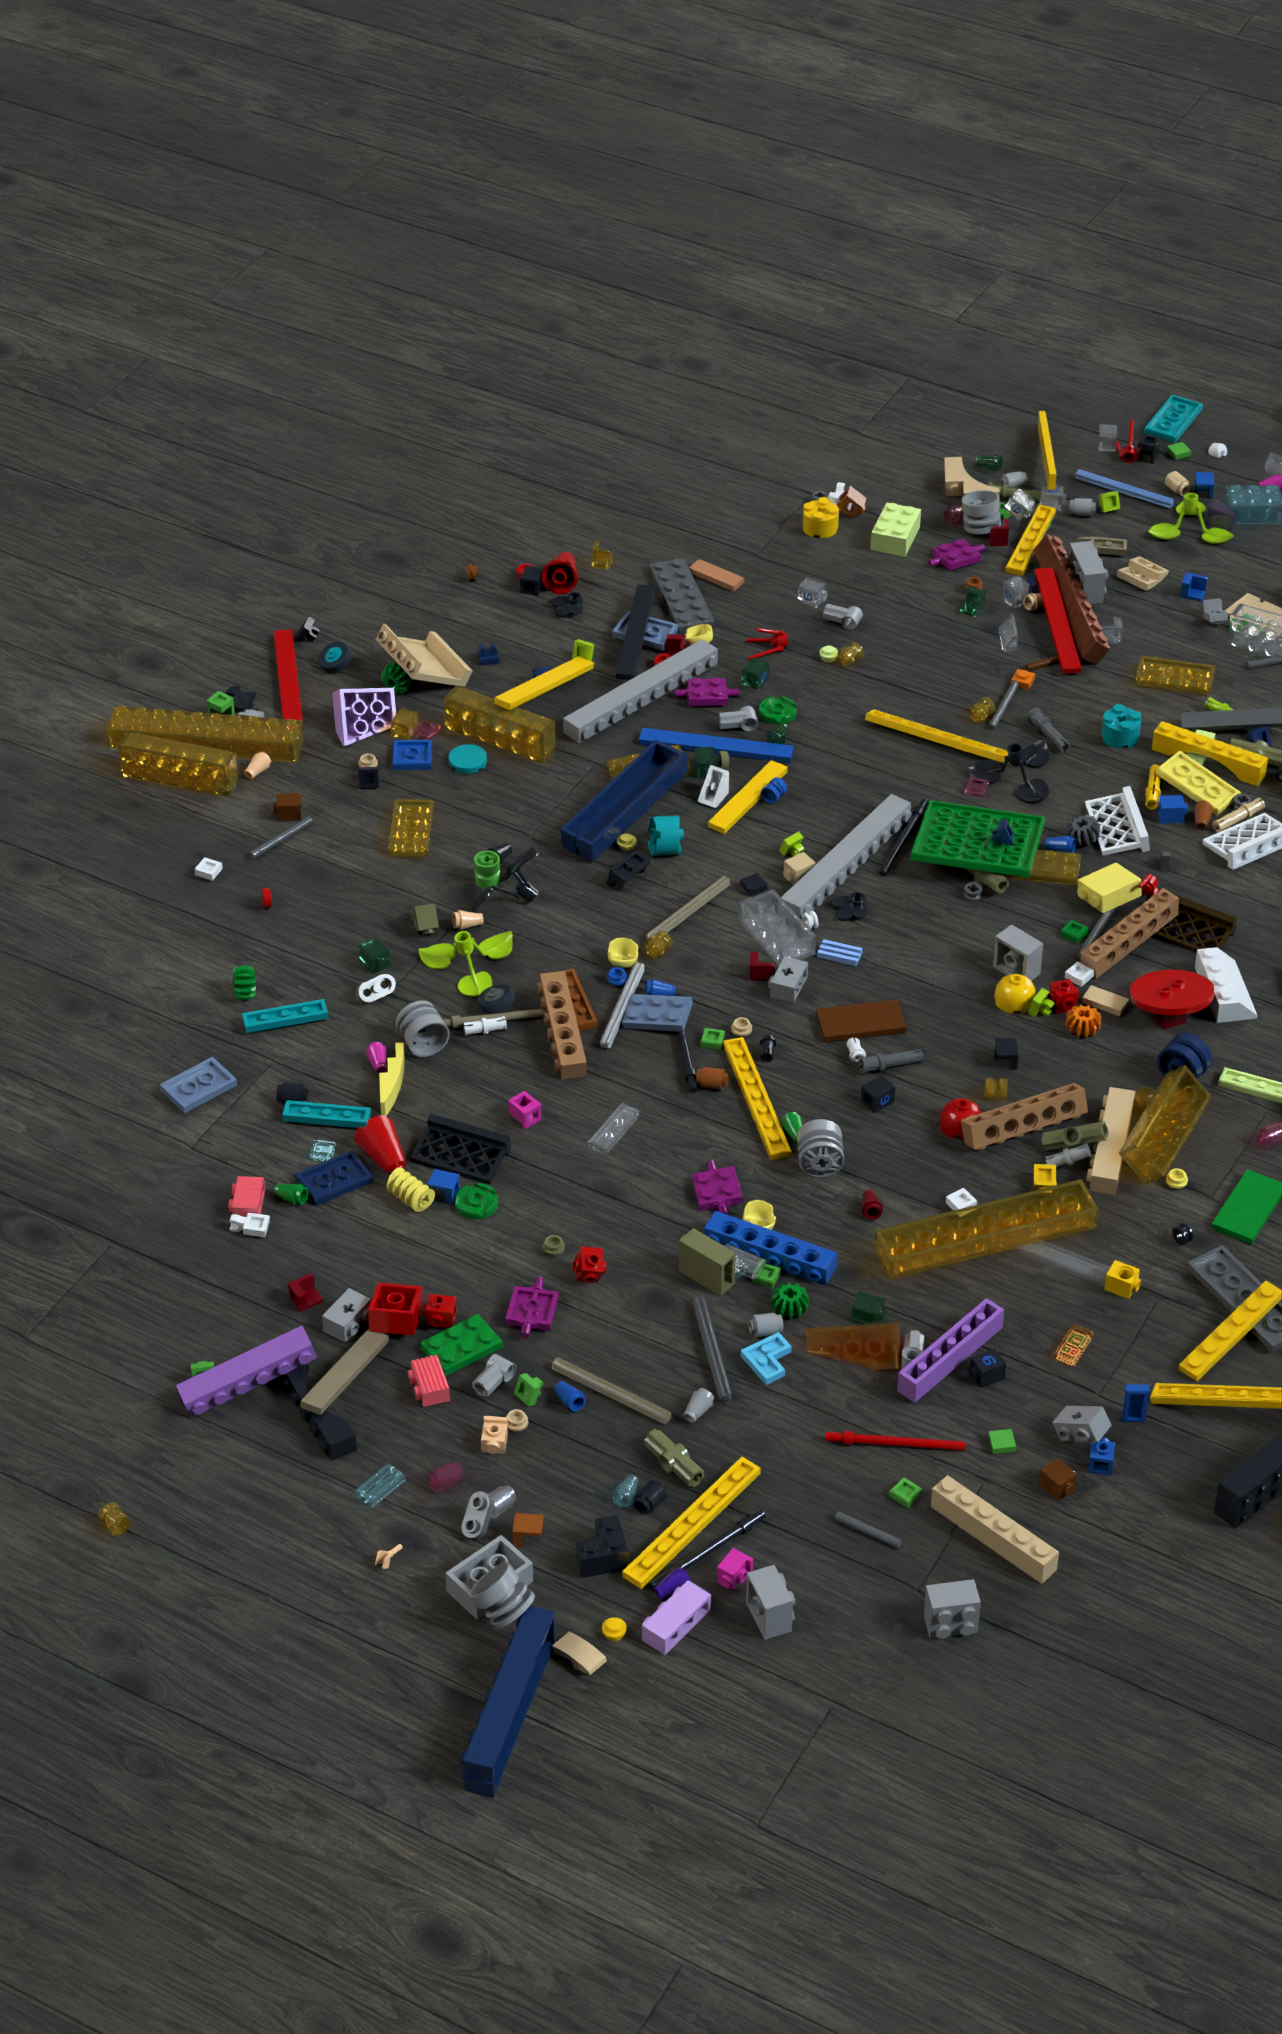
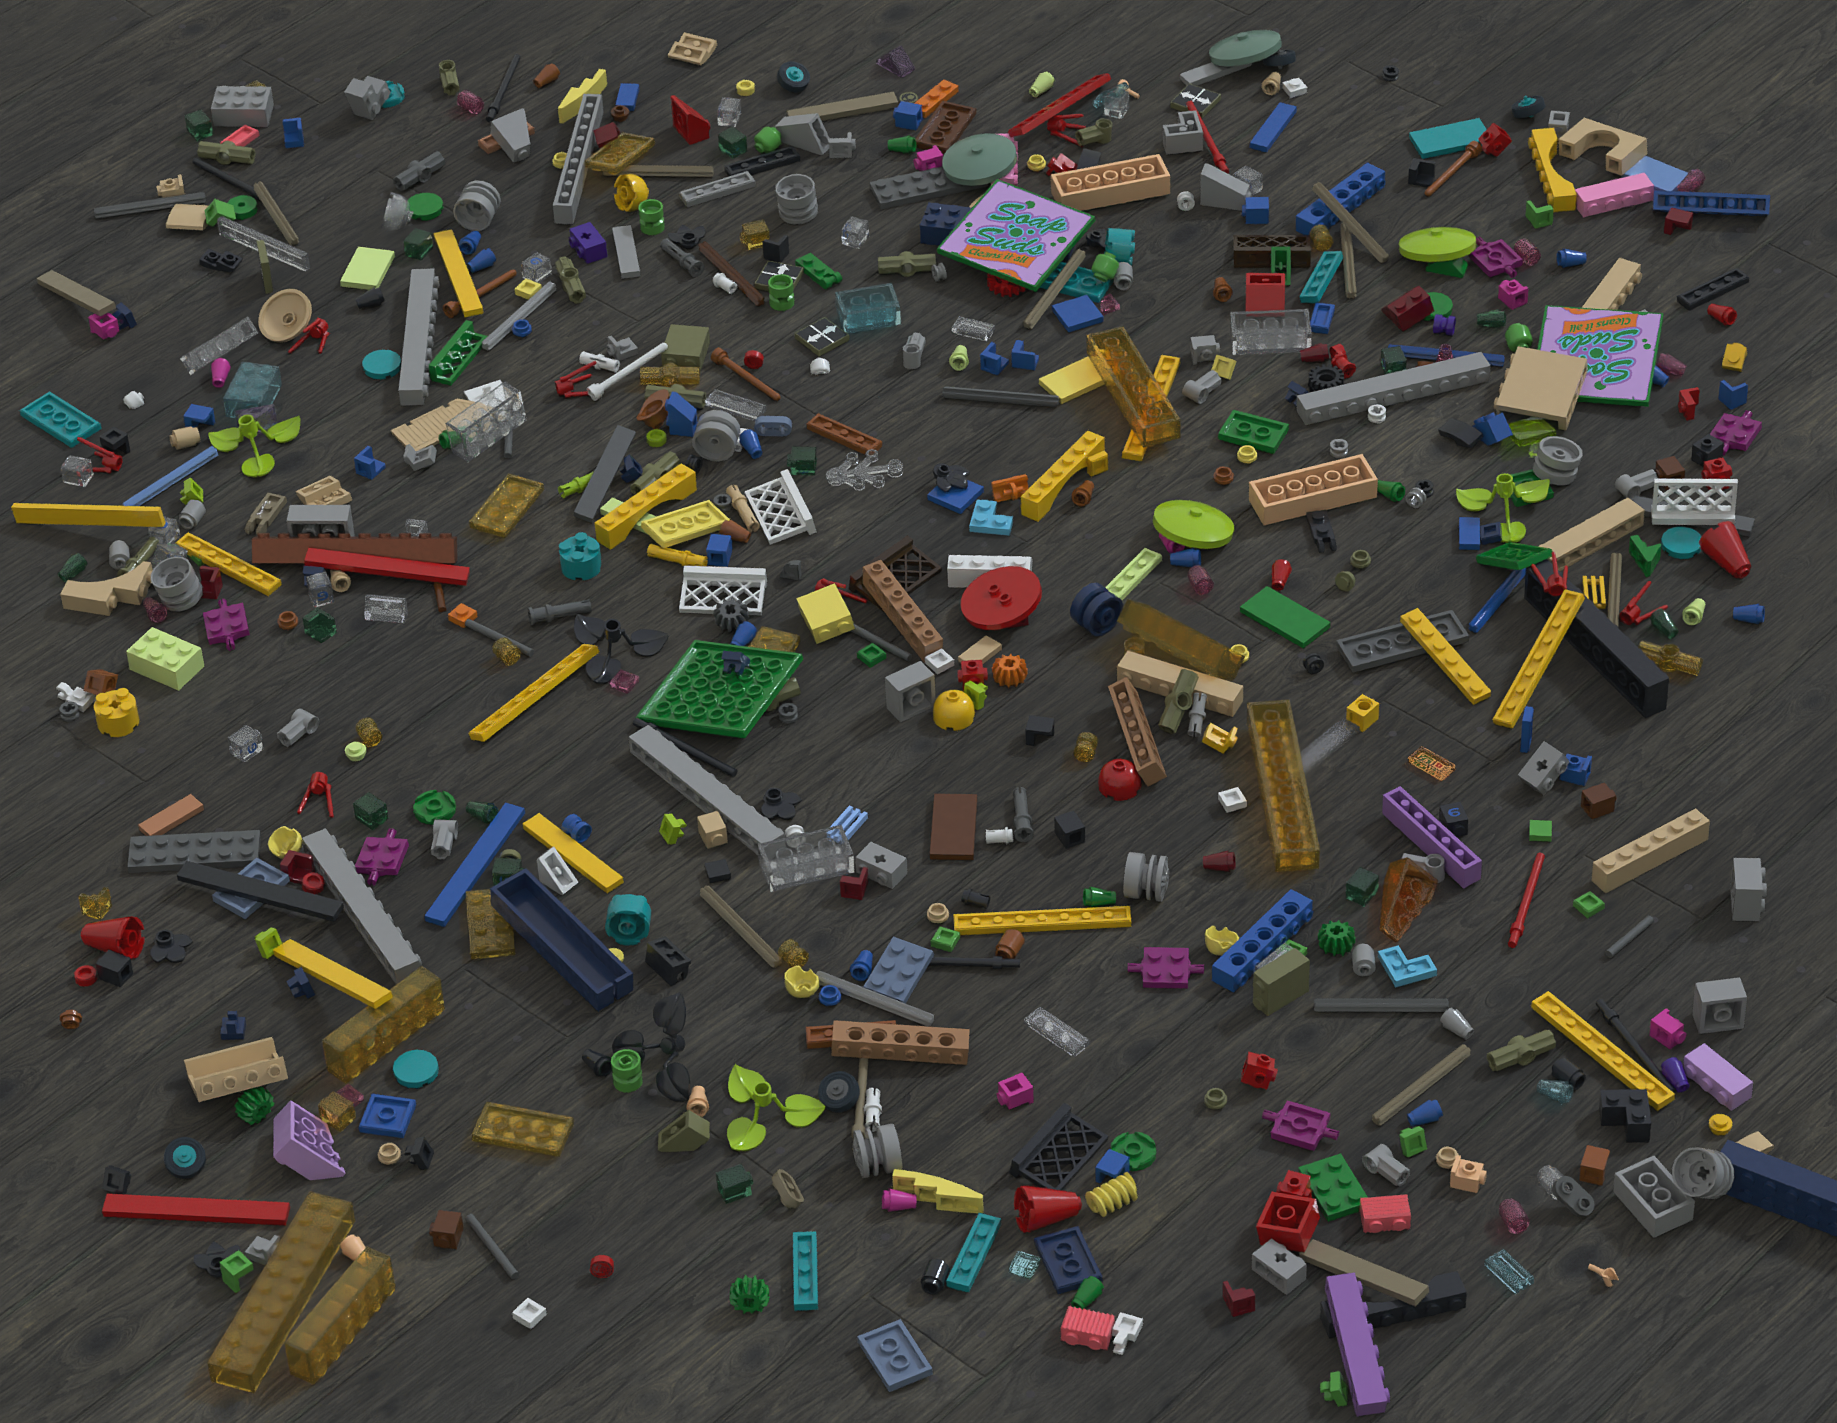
camera: 75 degrees left, 0 degrees up
bright green tile [1167,442,1191,460] -> none

